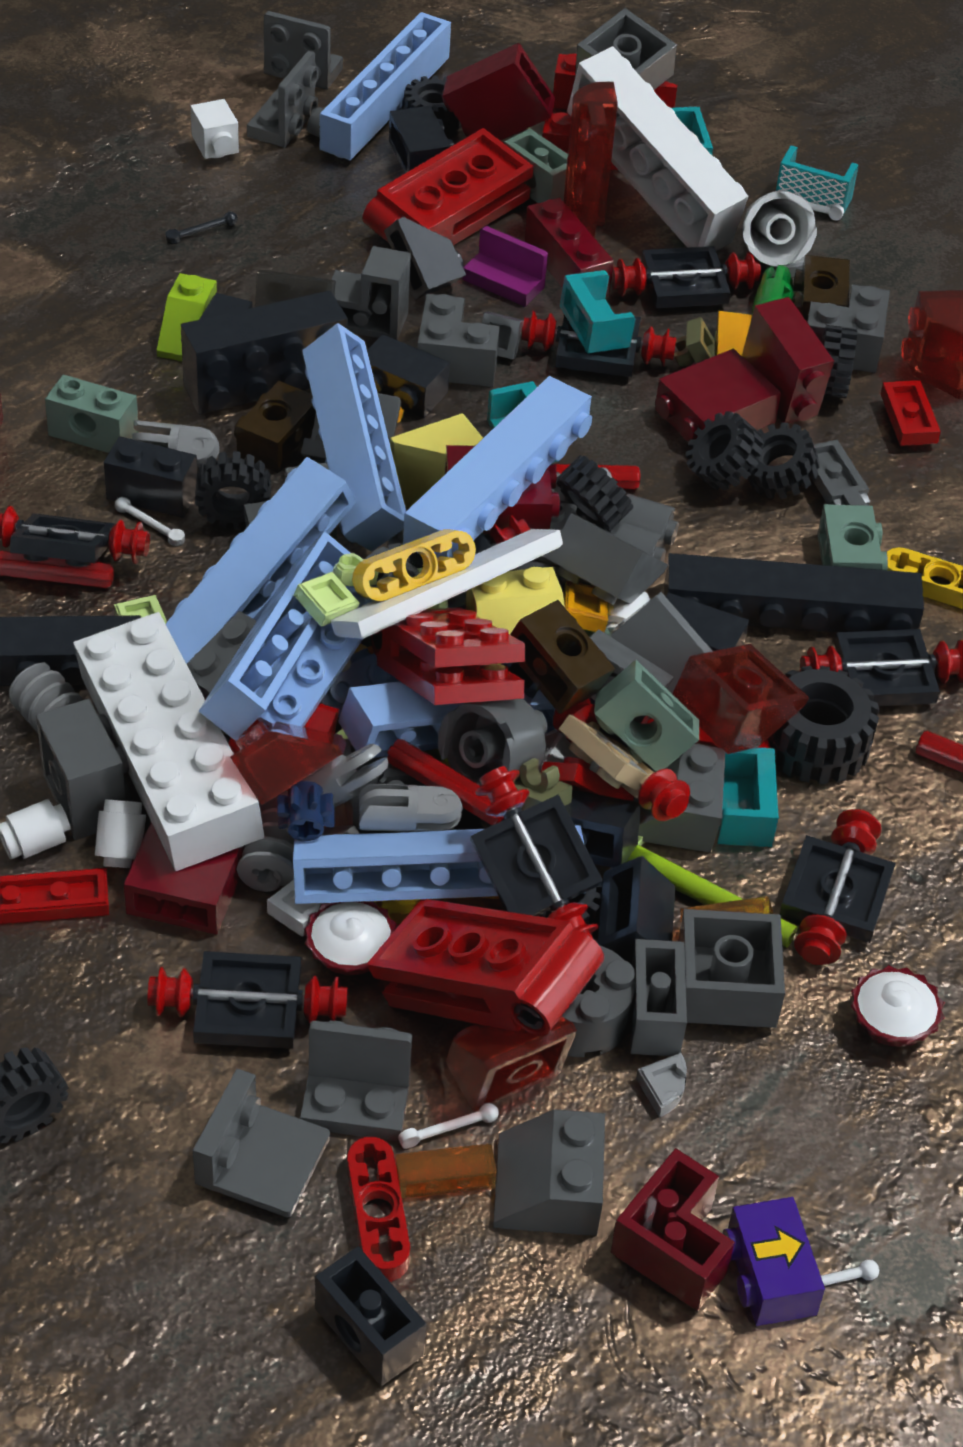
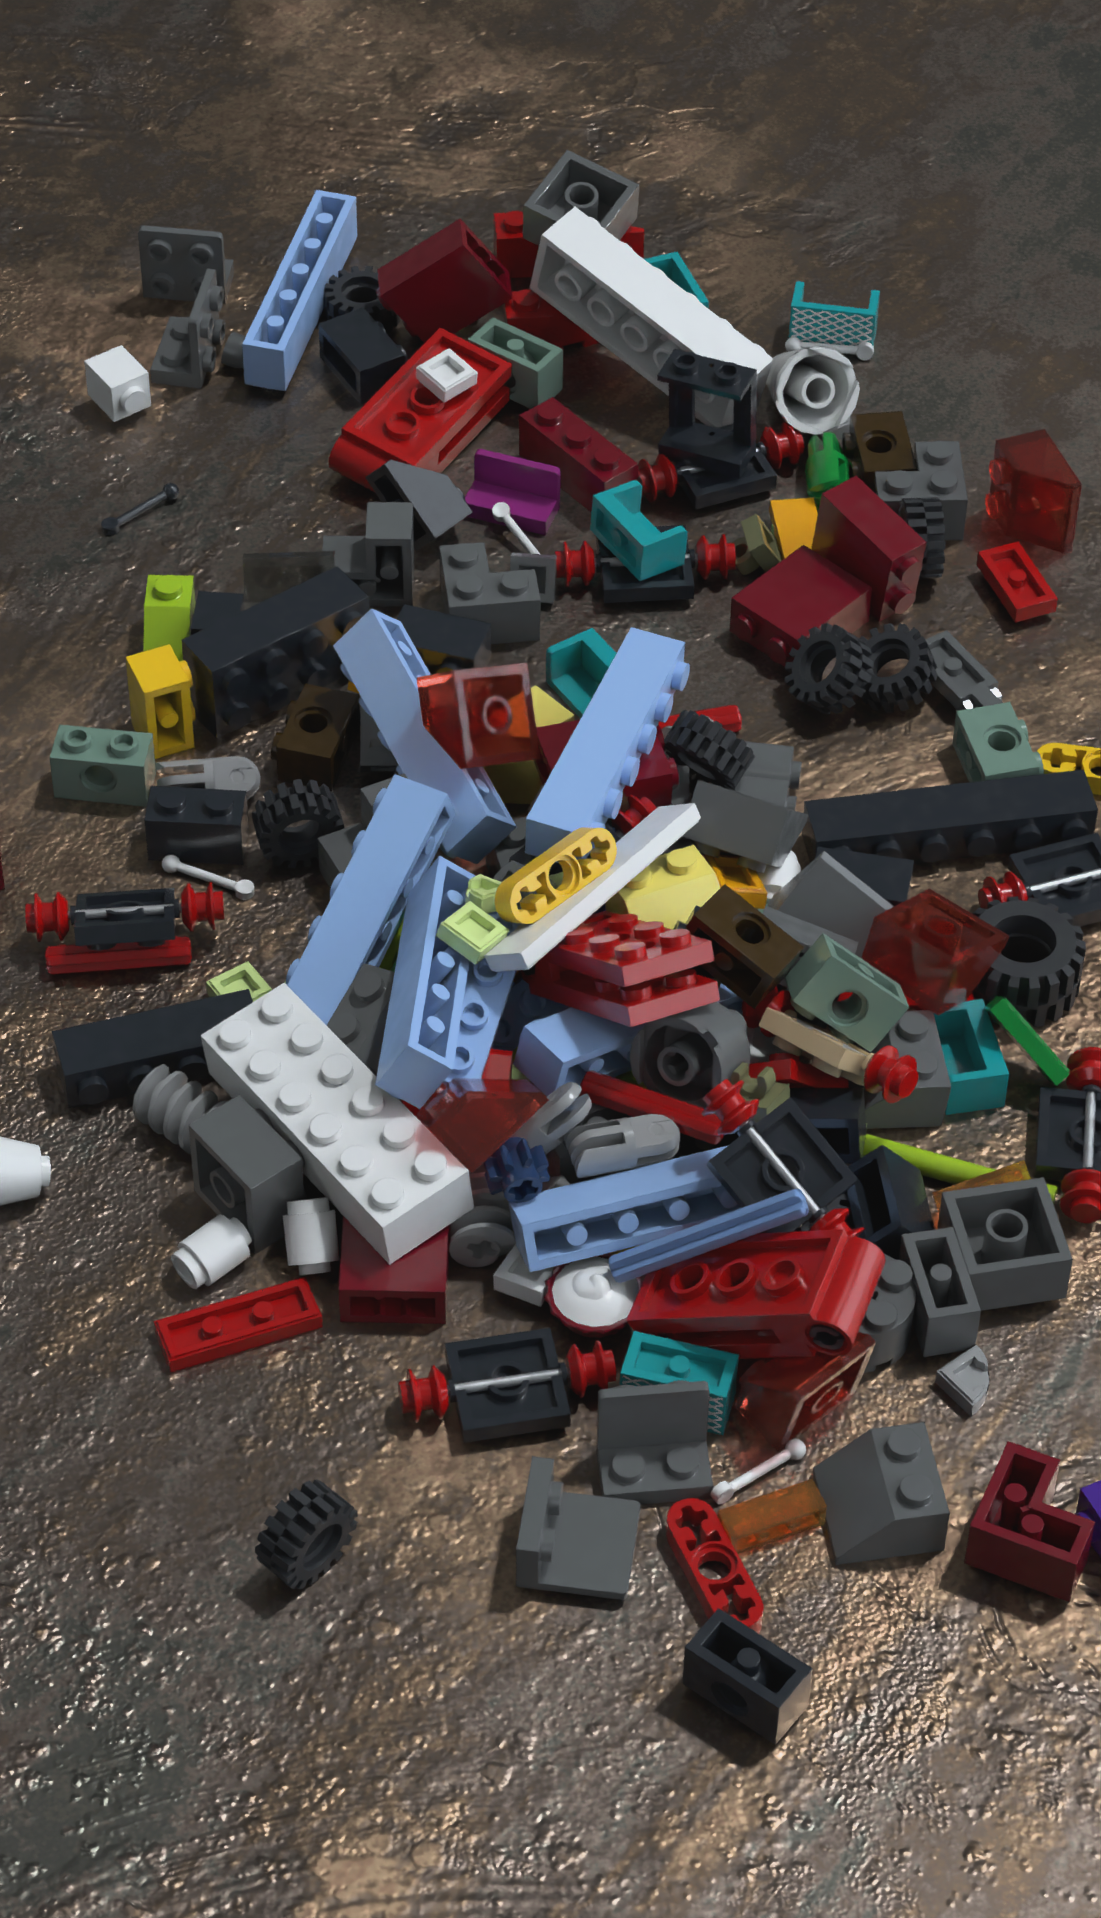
camera: 10 degrees left, 0 degrees up
clear red brick [563,81,618,238] -> none
none -> yellow brick [125,644,196,759]
none -> white tile [416,348,478,403]
none -> clear red slope [417,663,541,769]
none -> white hinge [492,502,540,554]
none -> medium blue axle [608,1189,809,1283]
none -> teal panel [620,1331,739,1435]
none -> black panel [657,349,757,478]
none -> green tile [984,996,1070,1086]

